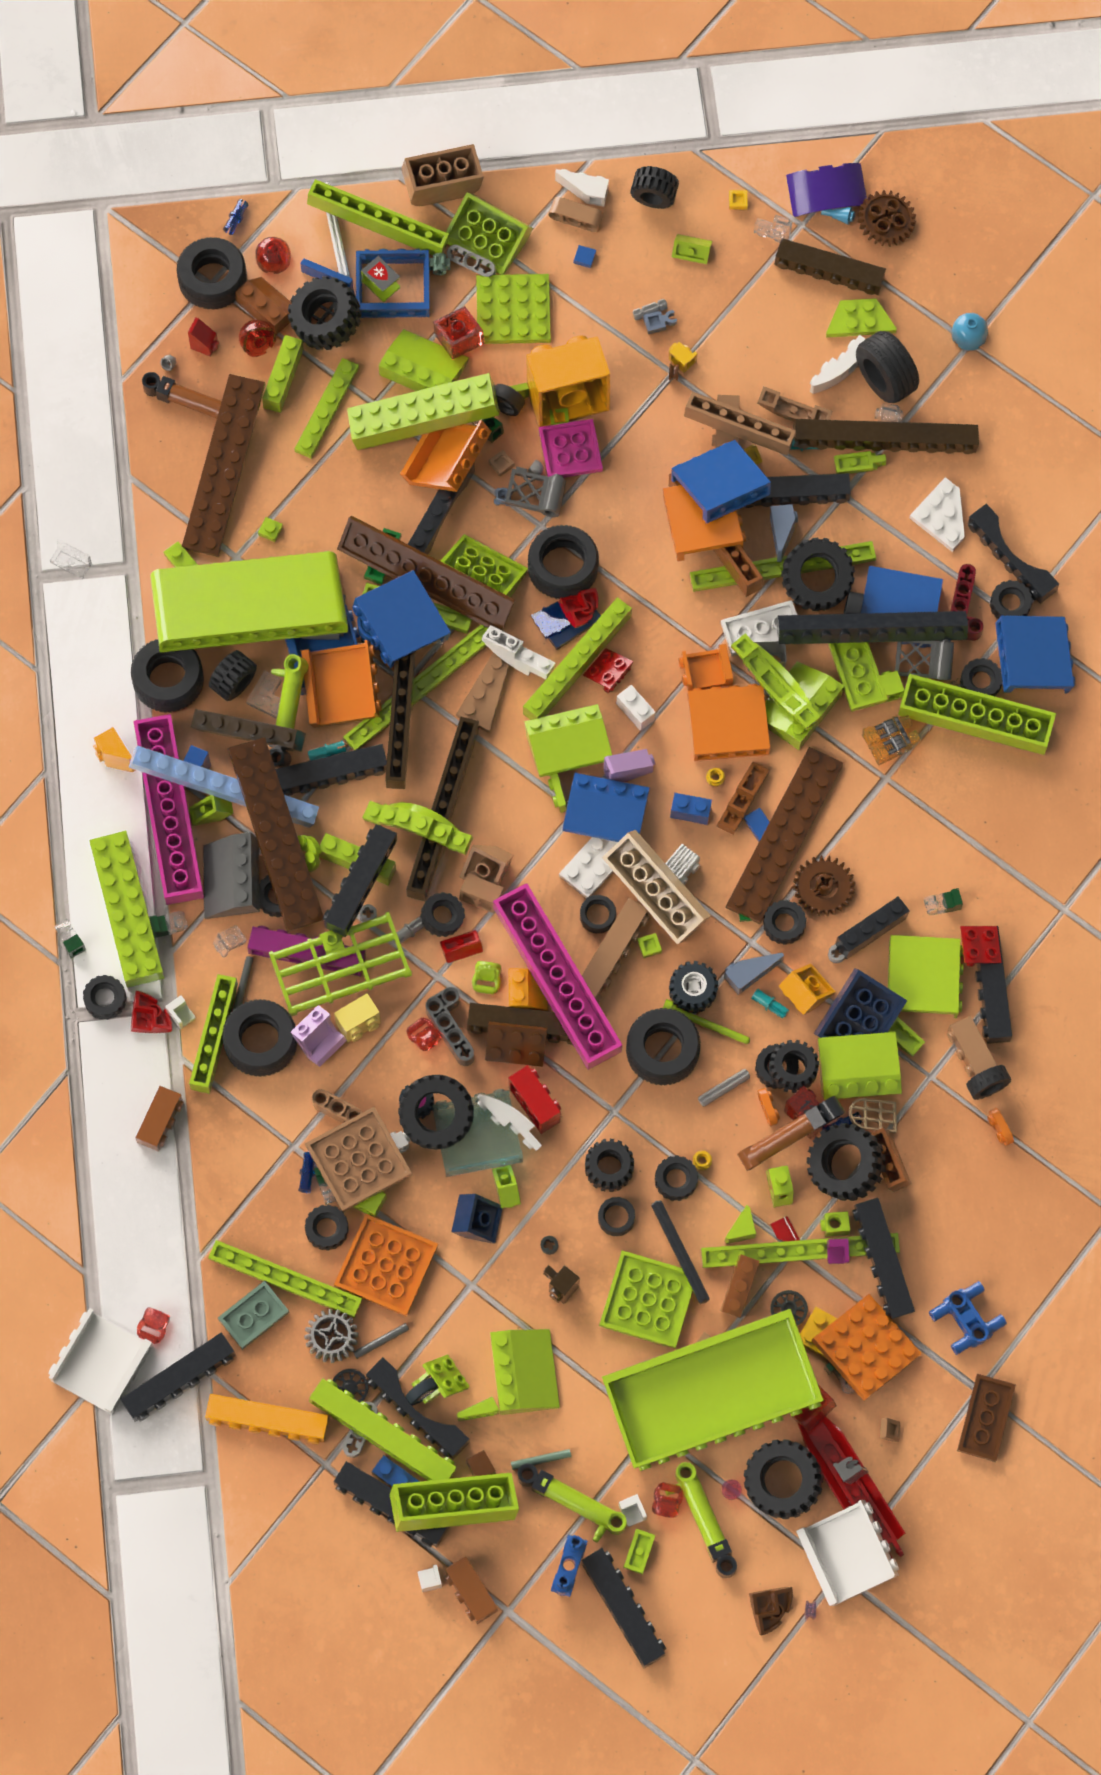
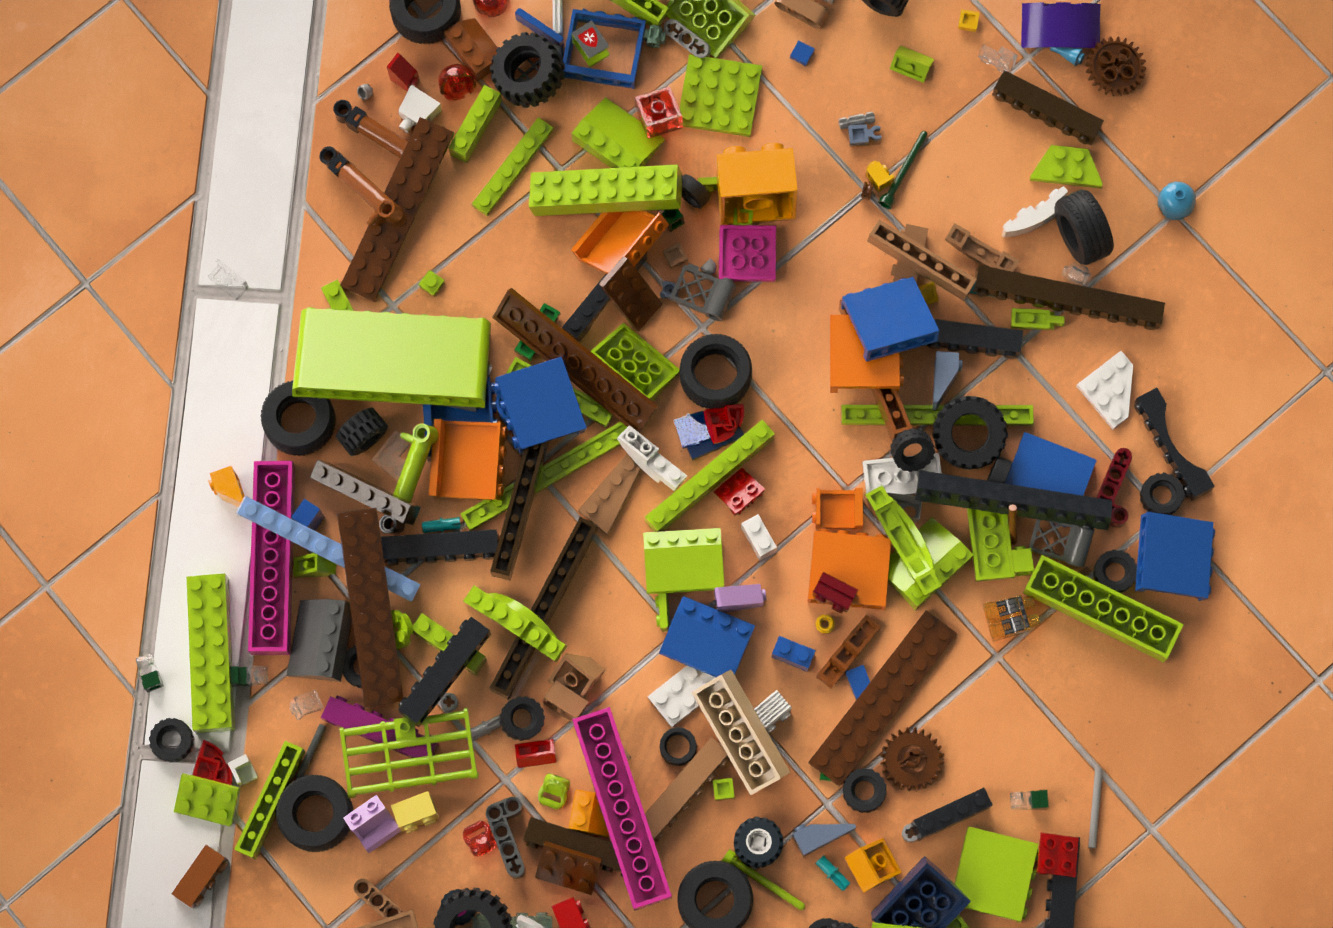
camera: 15 degrees right, 5 degrees up
none -> lime plate [173,773,240,827]
none -> dark orange piece [319,146,403,226]
none -> white torso [398,85,442,133]
none -> reddish brown plate [599,256,663,332]
none -> dark red brick [812,572,858,613]
none -> dark green piece [878,131,928,209]
none -> black tyre [890,428,935,472]
none -> dark orange bar [1009,504,1017,545]
none -> light grey bar [1088,769,1103,848]

